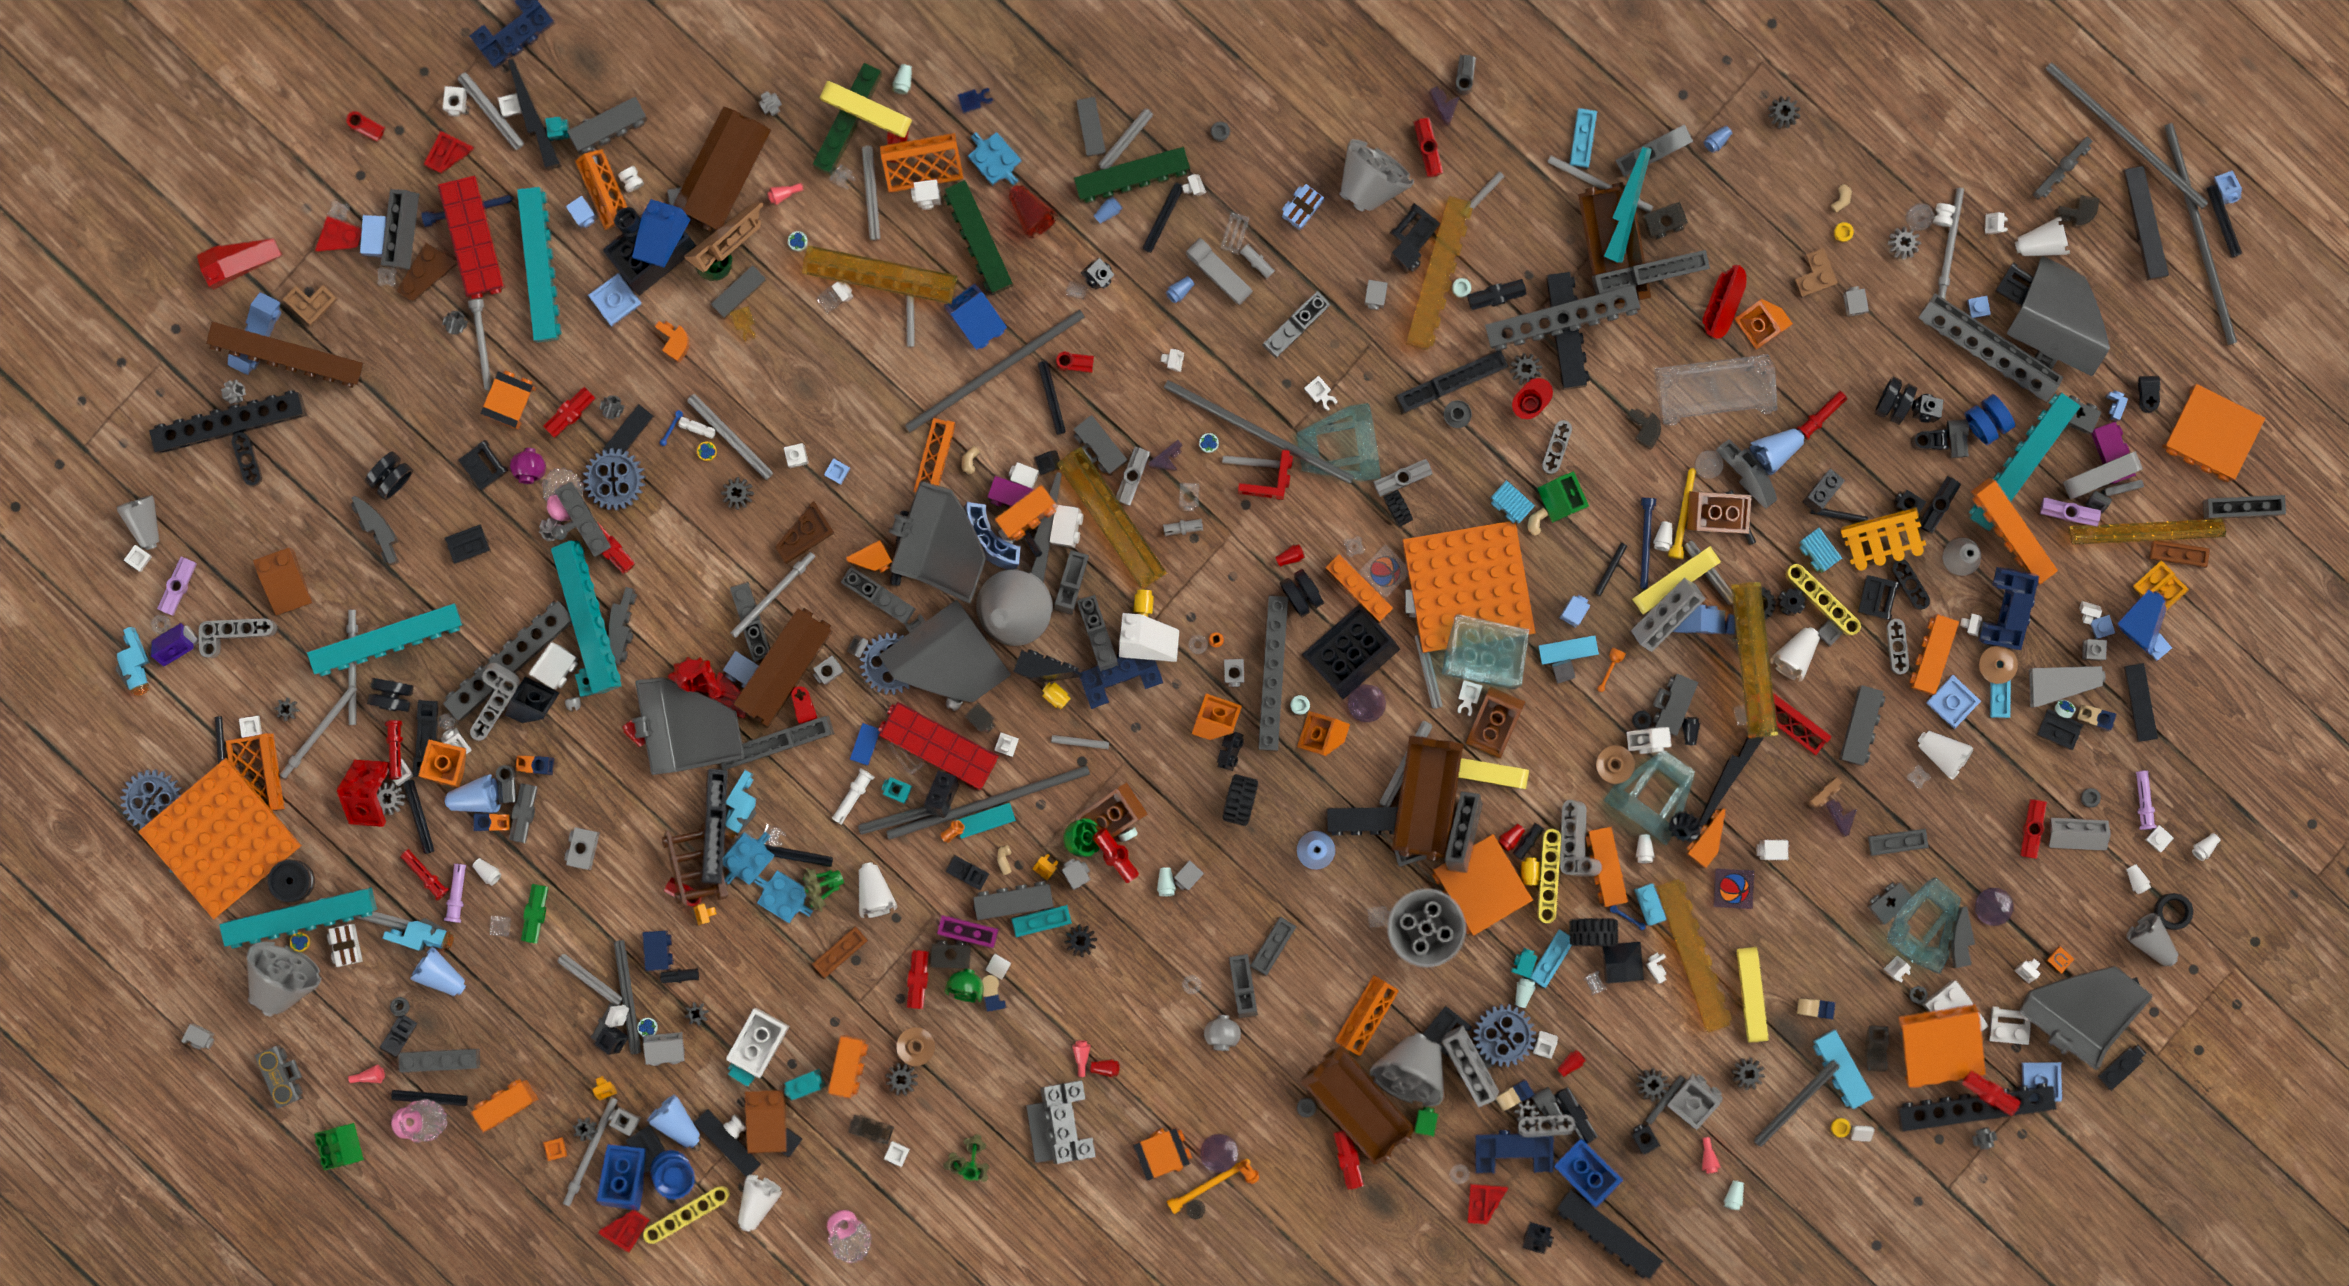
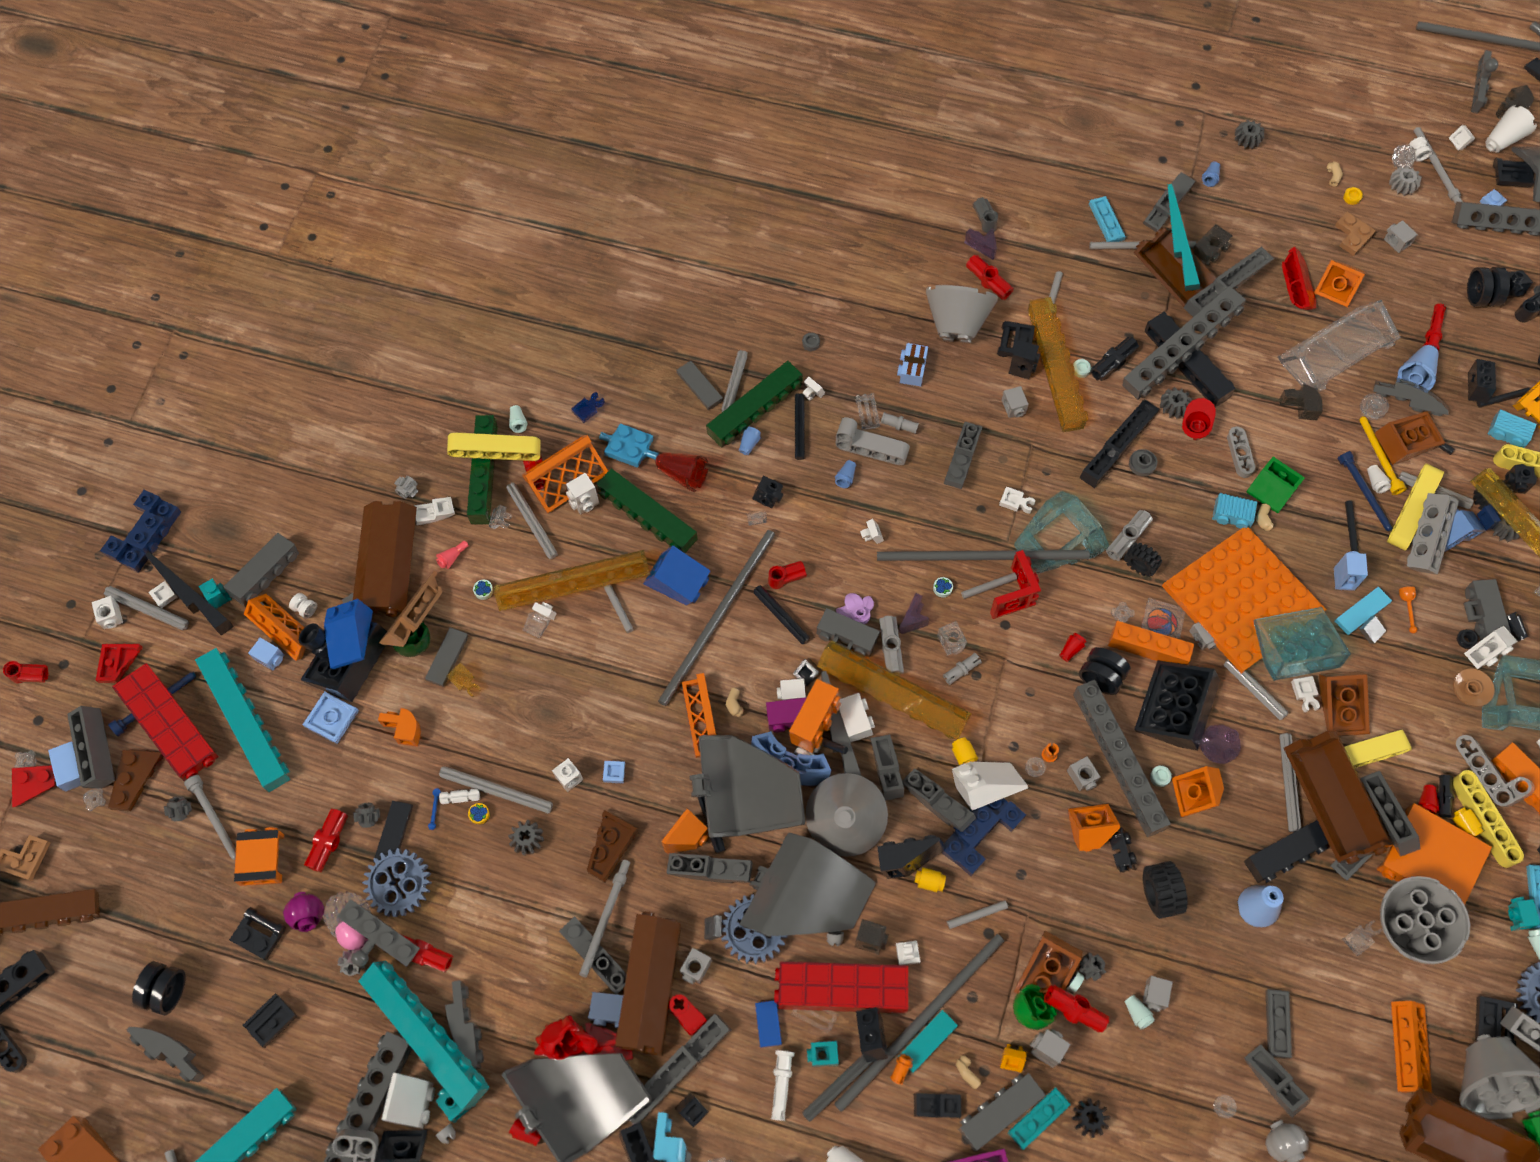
camera: 30 degrees left, 20 degrees down
none -> white slope [415,497,455,525]
none -> black slope [675,1093,709,1128]
none -> lavender plate [836,593,874,624]
none -> dark grey gear [1079,953,1106,981]

